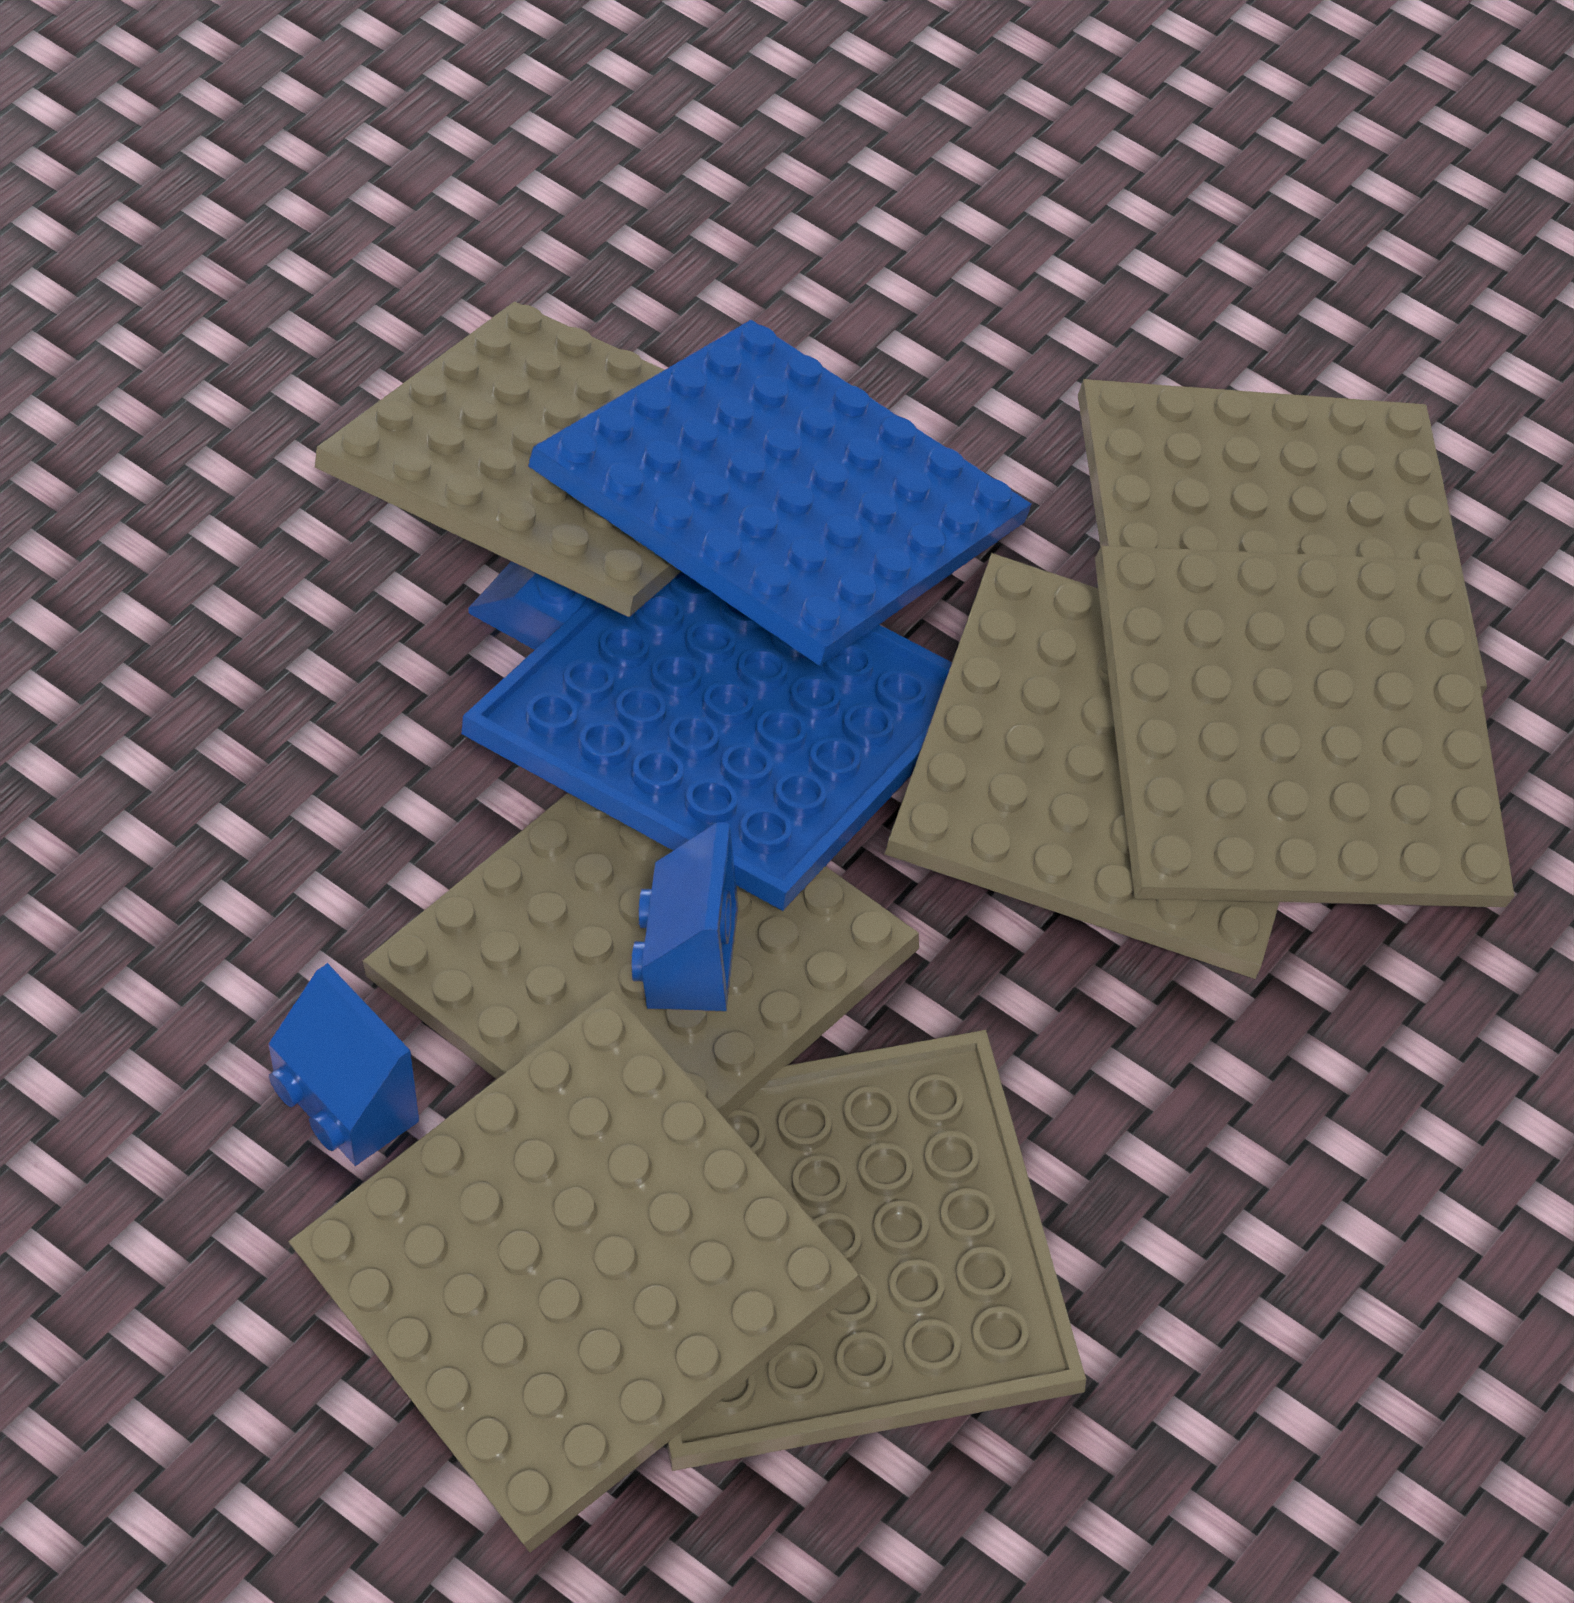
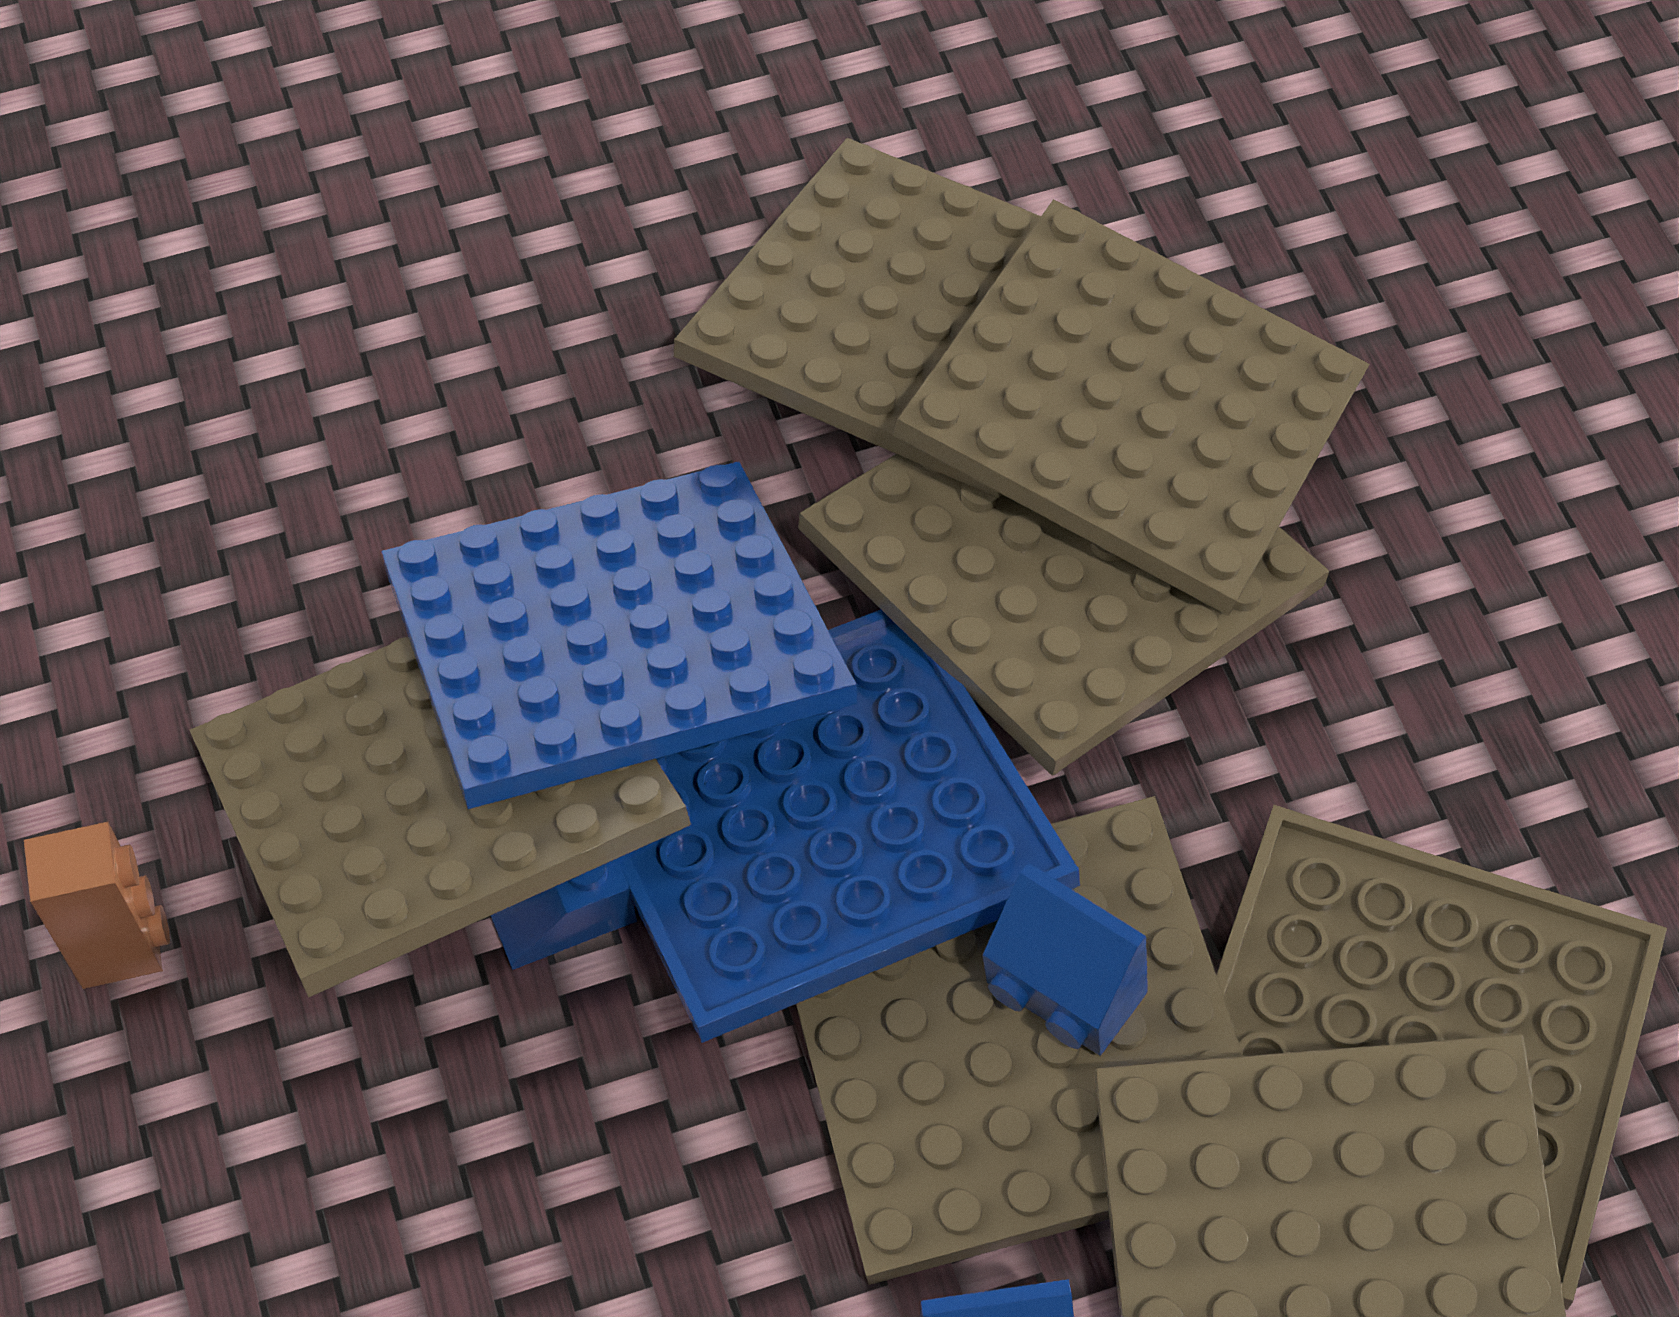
camera: 55 degrees left, 5 degrees up
none -> nougat brick [24,822,170,989]

